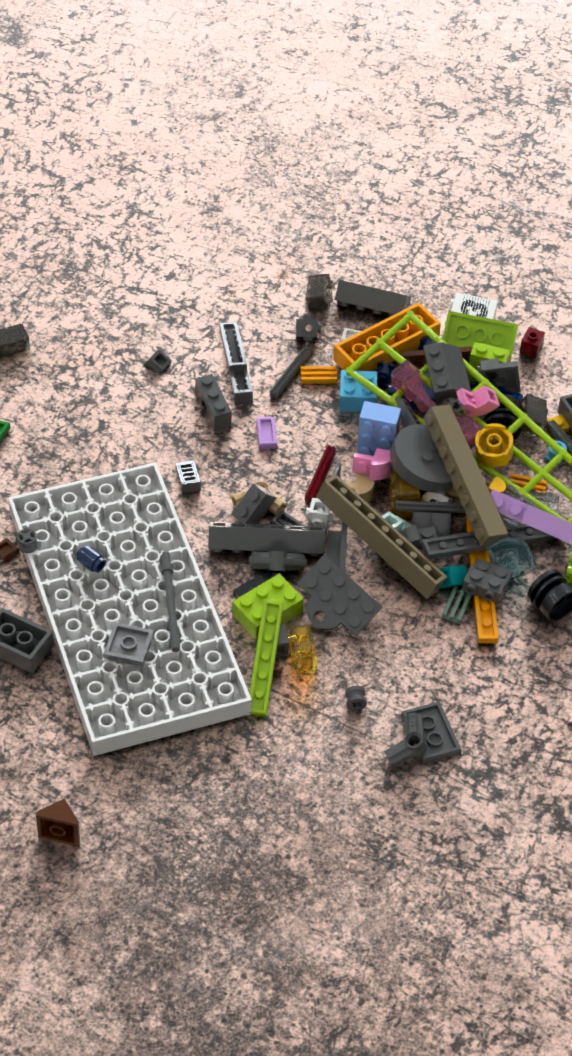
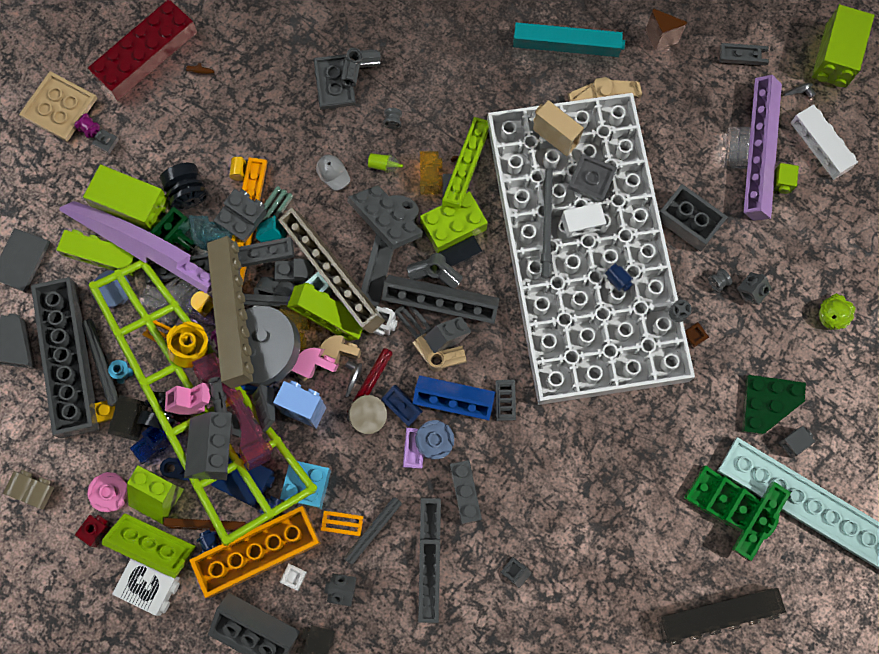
camera: 170 degrees left, 25 degrees up
dark grey plate [477,358,521,394] -> none
none -> bright pink tile [87,472,128,513]
none -> dark green brick [150,207,196,252]
none -> yellow brick [229,157,247,181]
none -> lime brick [287,283,362,341]
none -> light grey cap [316,154,350,191]
none -> dark tan tile [348,395,387,434]
none -> lime piece [368,153,403,173]
none -> dark blue plate [381,385,423,427]
none -> blue brick [412,375,495,420]
none -> sand blue tile [415,420,455,460]
none -> teal brick [513,22,625,57]
none -> tan brick [533,100,584,156]
none -> white brick [561,202,607,238]
none -> tan plate [567,77,642,102]

